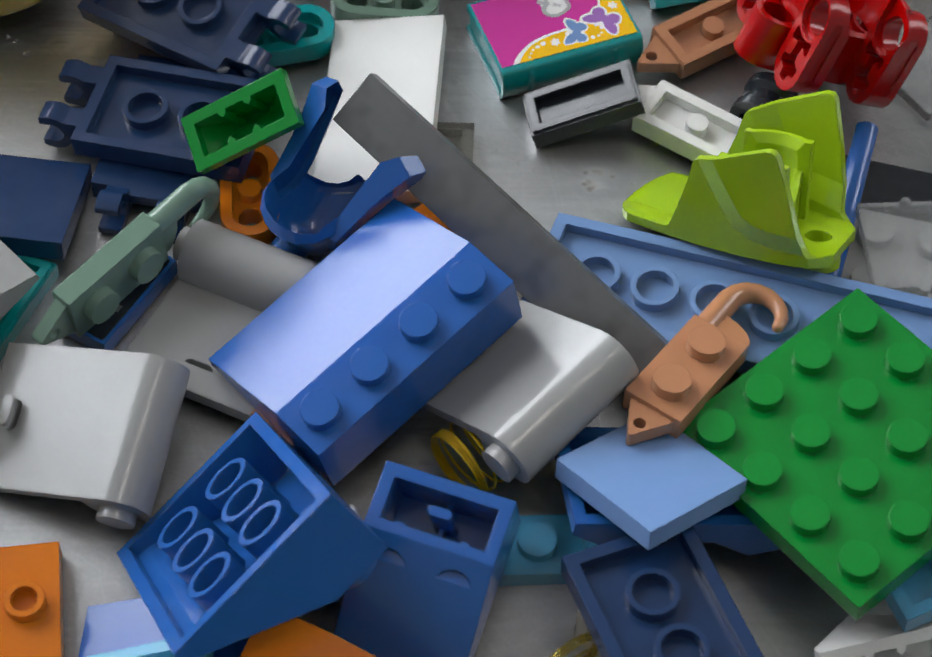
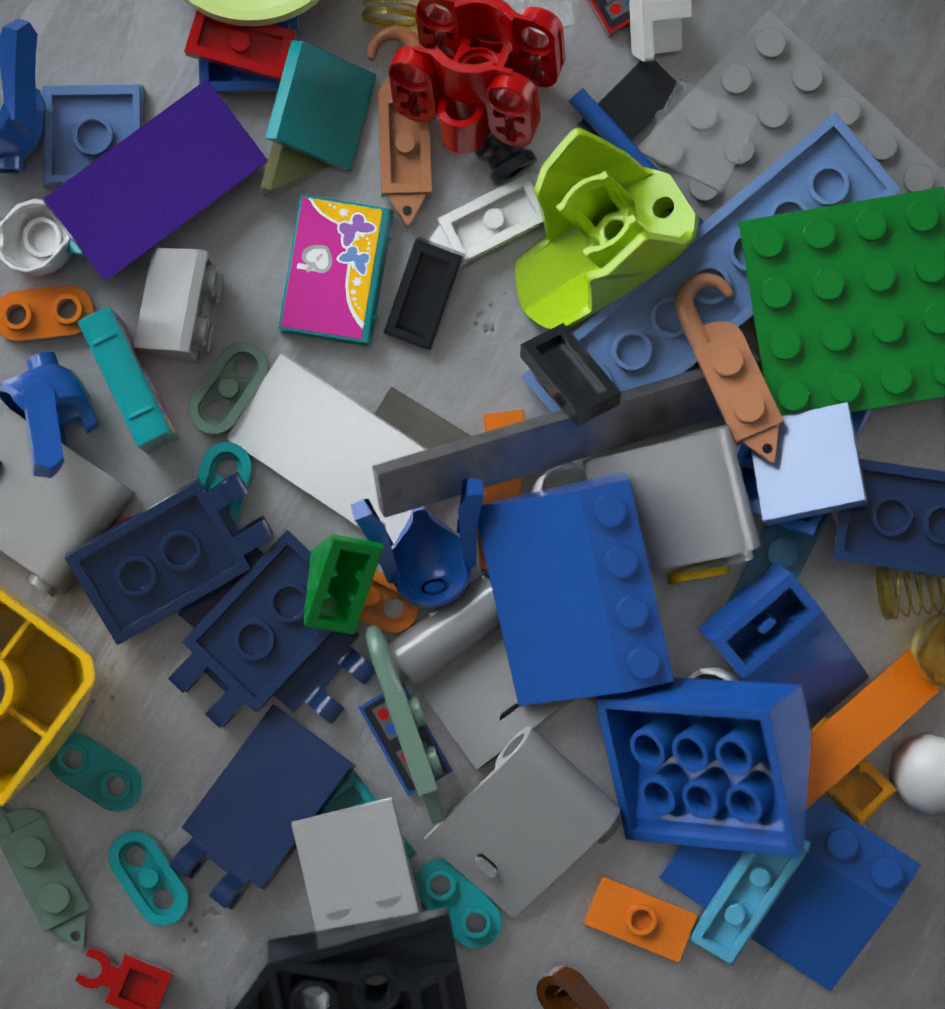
camera: 55 degrees left, 30 degrees up
none -> black tile [520,323,621,427]

